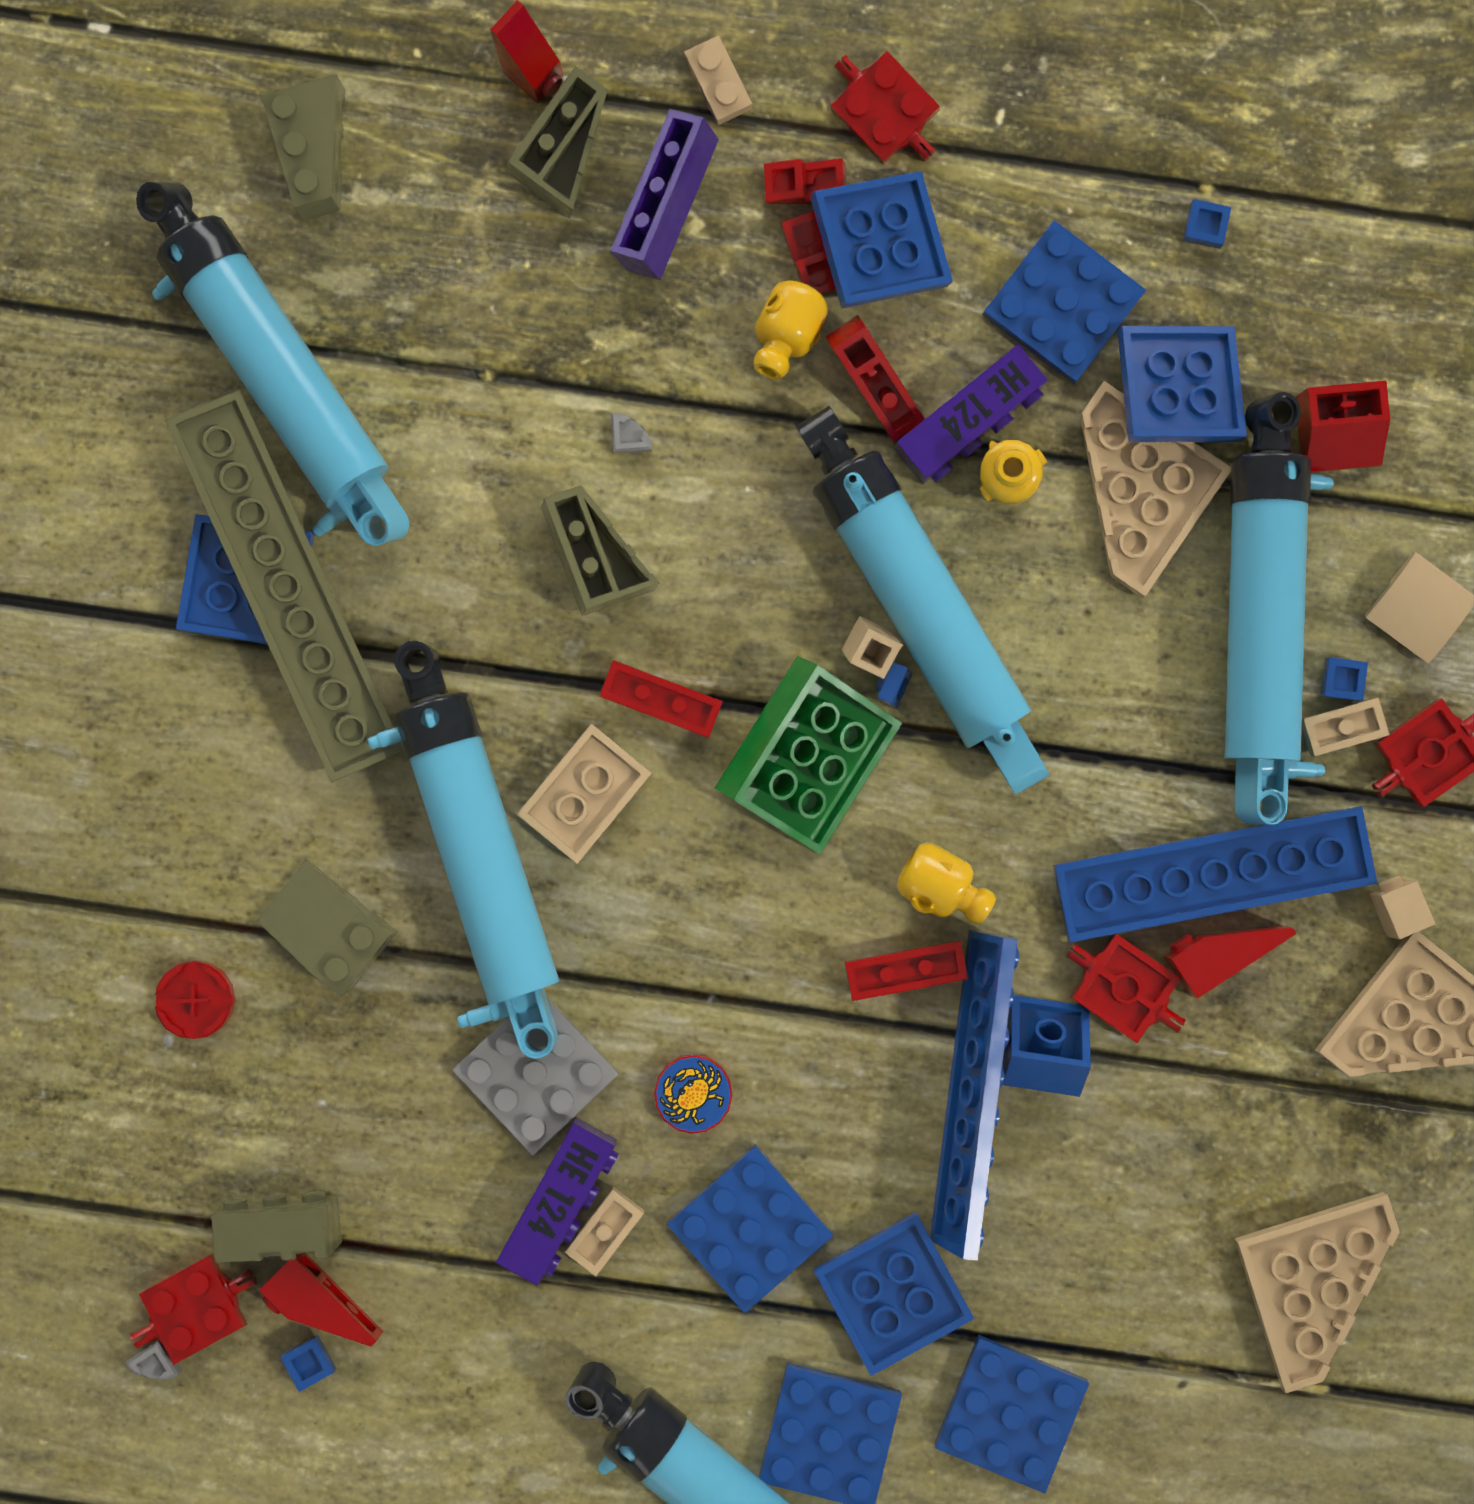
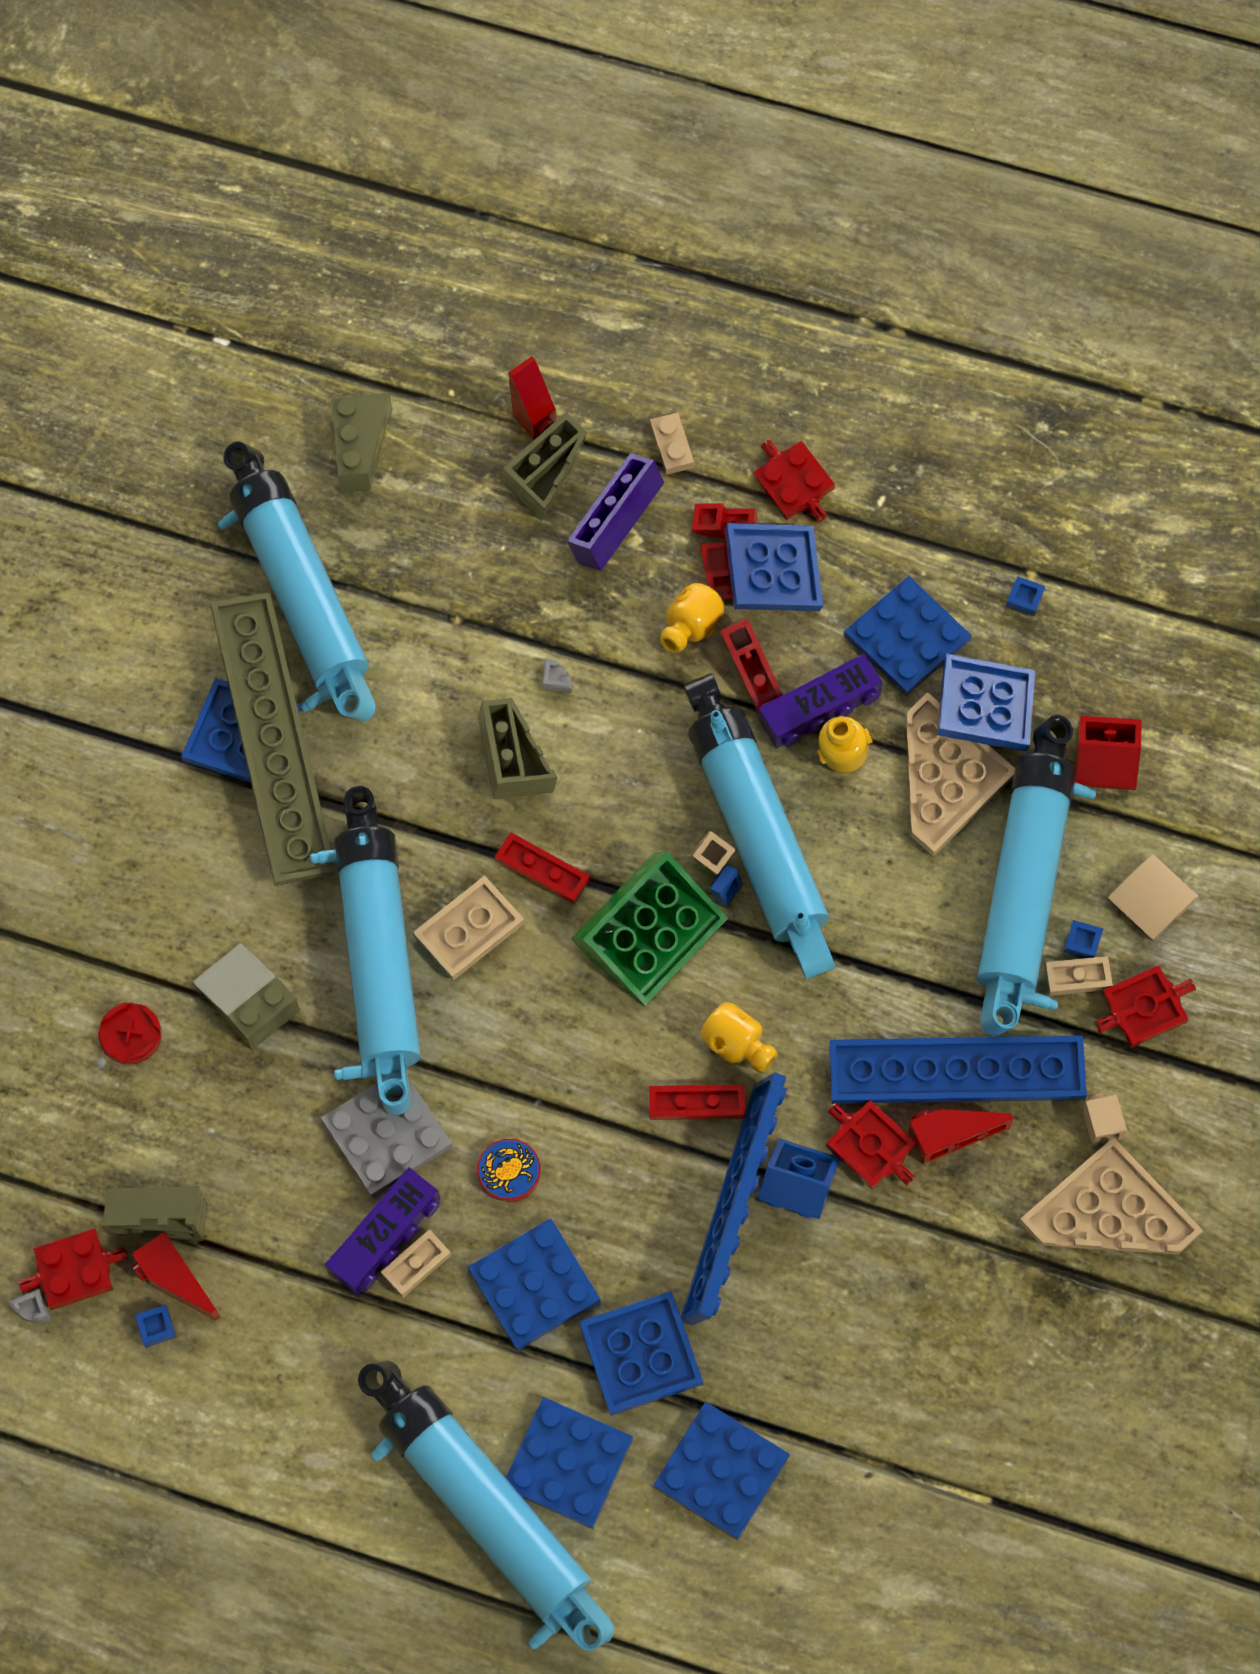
camera: 20 degrees right, 20 degrees down
tan plate [1234,1192,1400,1393] -> none

